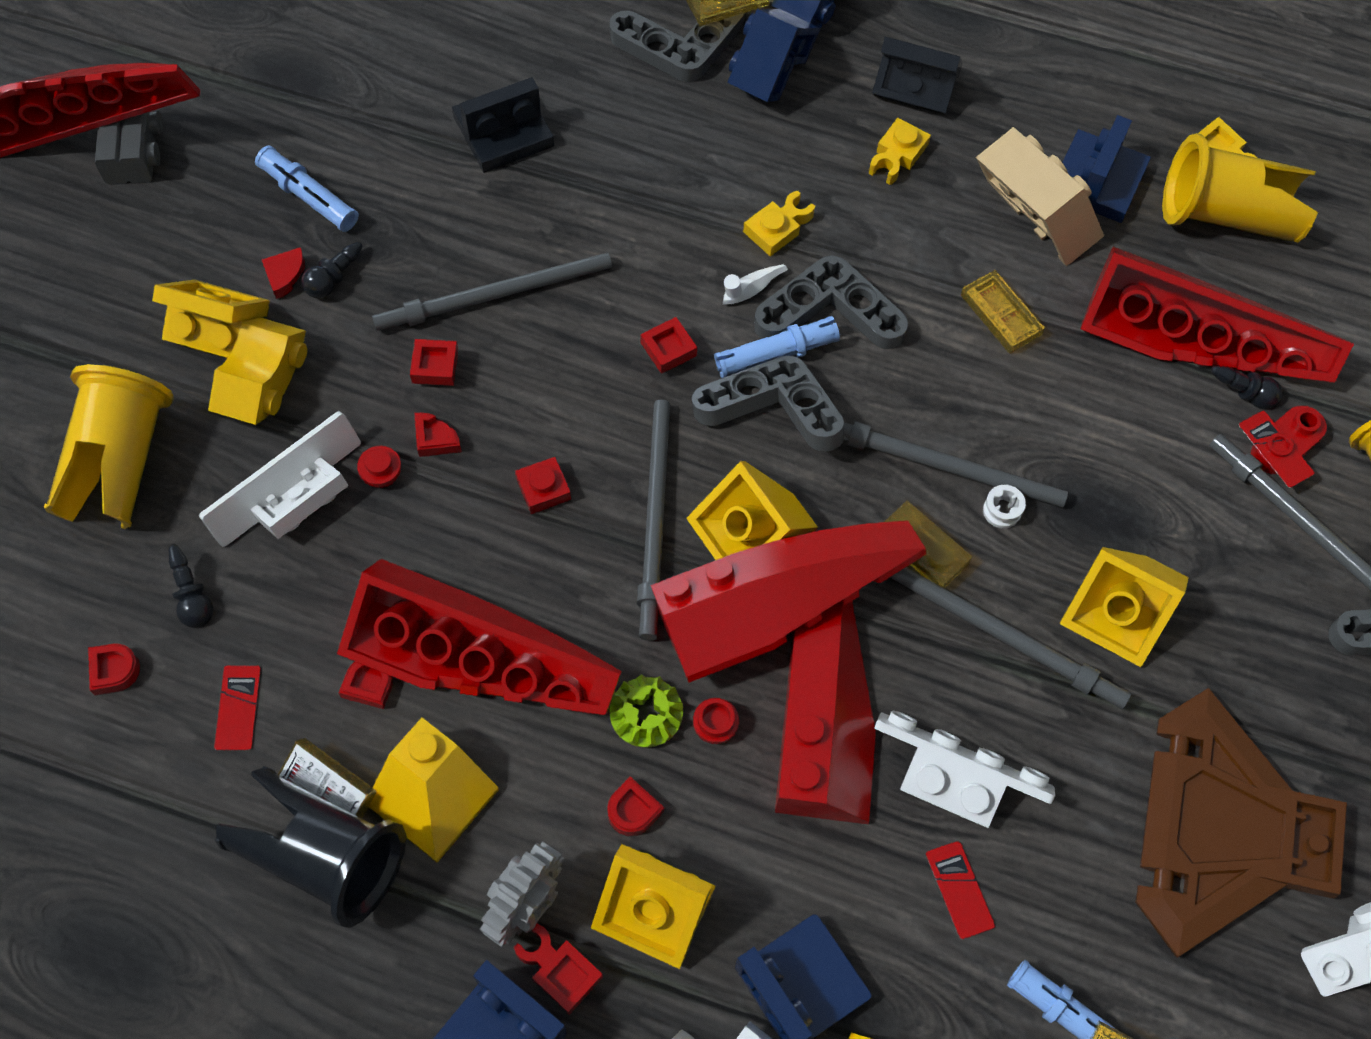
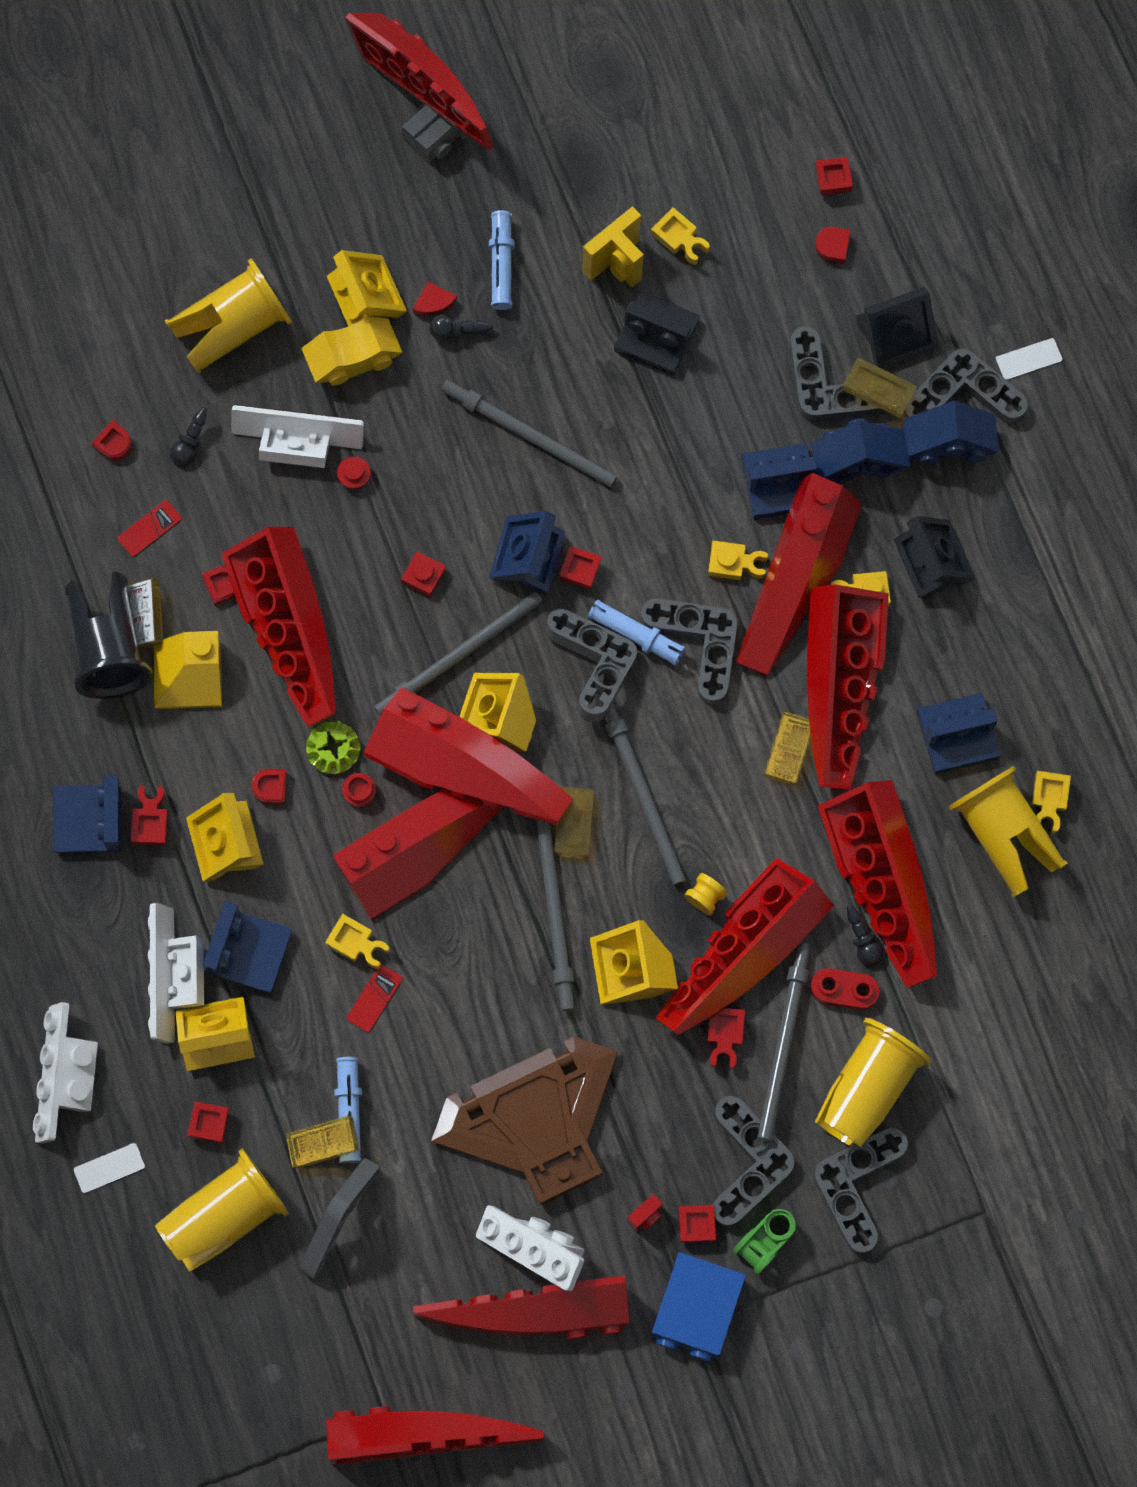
camera: 50 degrees right, 10 degrees up
red plate [410,339,458,386] -> none
red tile [414,413,462,457] -> none
light grey gear [480,841,564,947] -> none
white bar [722,264,788,305] -> none
white bracket [874,711,1055,828] -> none
tan wedge [976,127,1104,267] -> none
white bush [983,485,1026,528] -> none
red sticker [1239,411,1314,488] -> none
none -> yellow plate [325,914,390,969]
none -> dark blue bracket [489,511,566,594]
none -> yellow bracket [582,206,644,288]
none -> yellow plate [651,207,710,265]
none -> red wedge [656,857,835,1035]
none -> yellow wheel [684,873,727,916]
none -> red plate [707,1008,745,1070]
none -> red wedge [736,473,862,676]
none -> dark blue bracket [741,443,817,520]
none -> red wedge [807,584,889,790]

